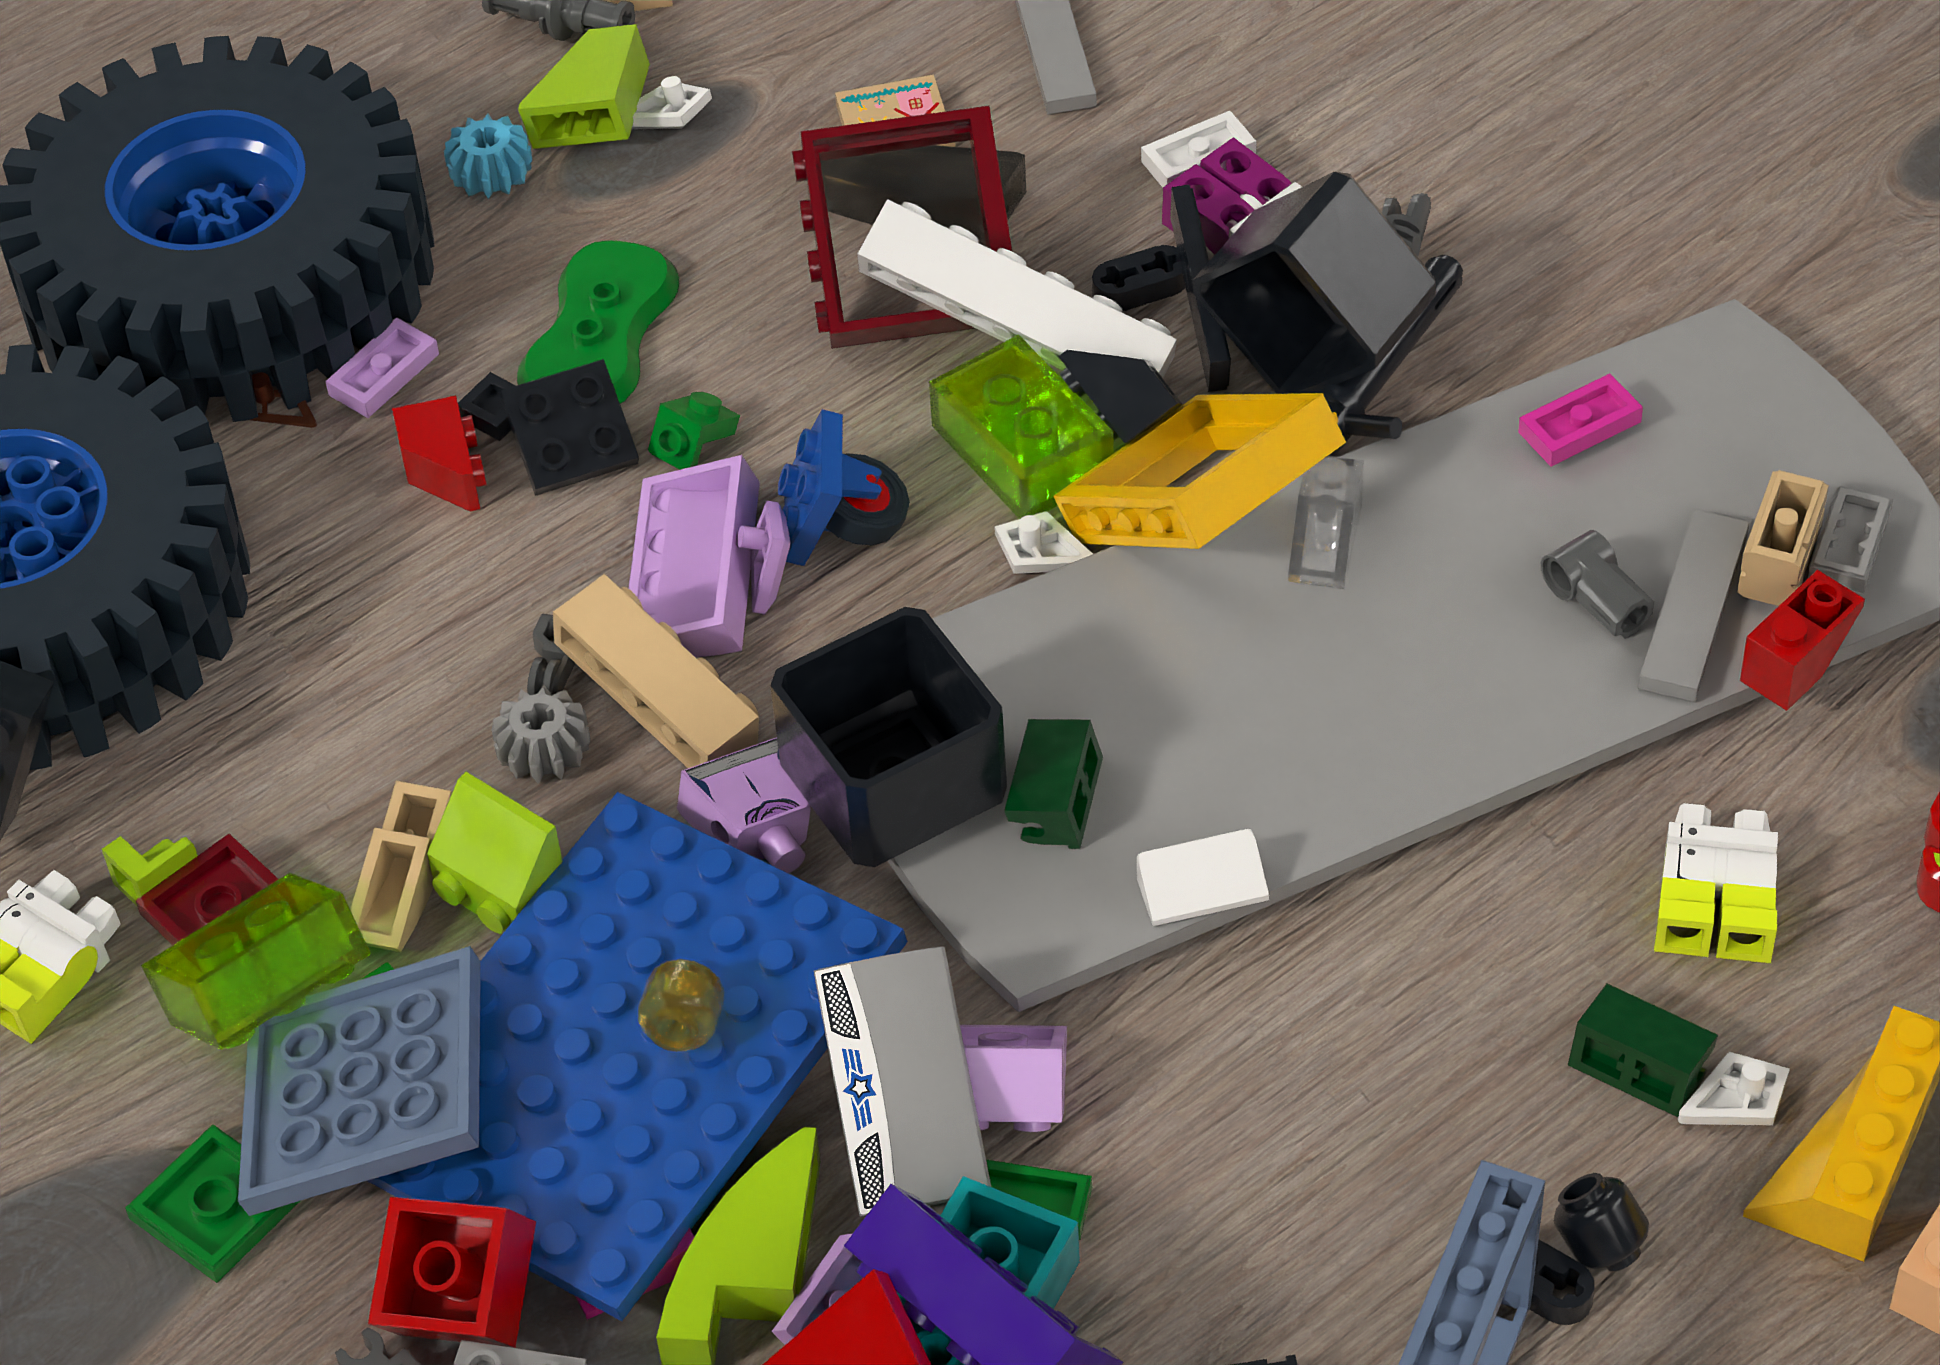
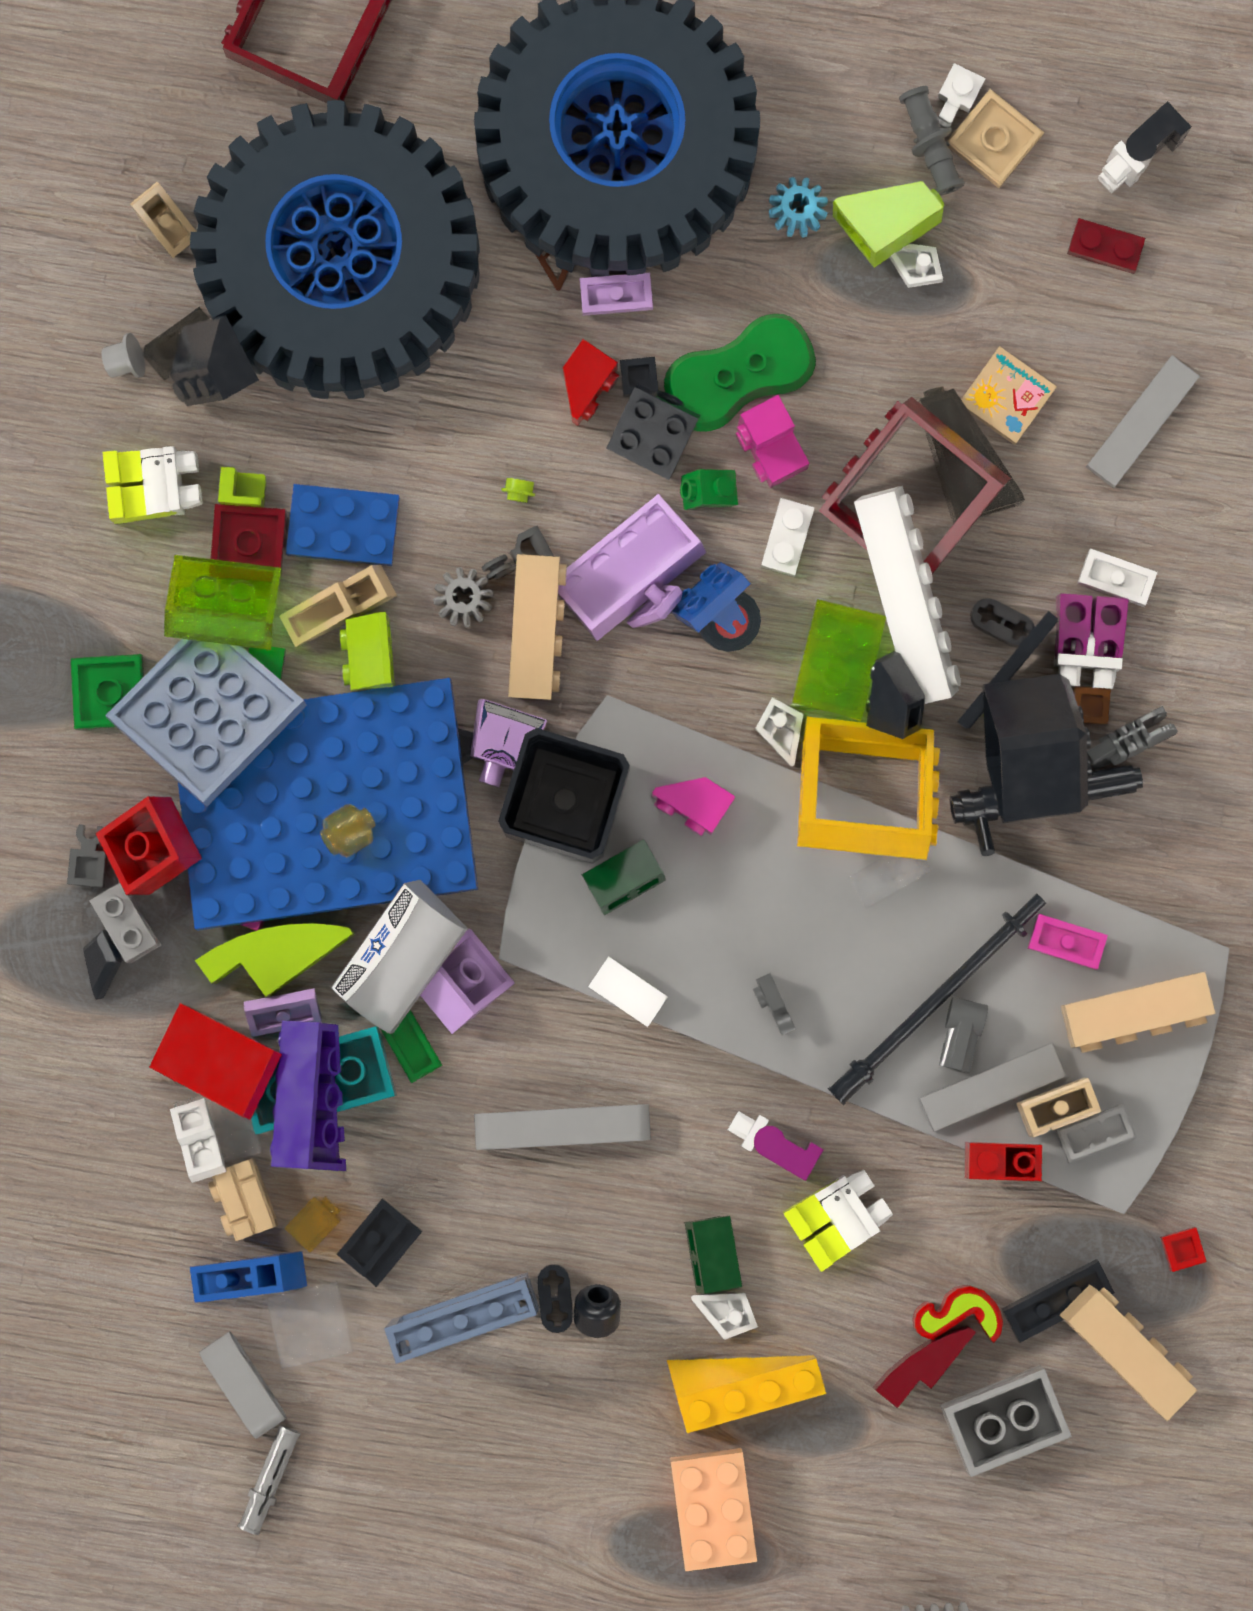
camera: 40 degrees right, 35 degrees up
none -> blue plate [286,484,400,566]
none -> light grey beam [474,1104,651,1150]
none -> lime plate [501,478,535,503]
none -> dark pink slope [651,777,735,836]
none -> magenta hips [728,1111,824,1181]
none -> dark pink brick [735,395,810,488]
none -> dark grey plate [753,973,796,1035]
none -> white plate [761,498,814,577]
none -> black bar [828,893,1047,1105]
none -> tan brick [1061,972,1216,1053]

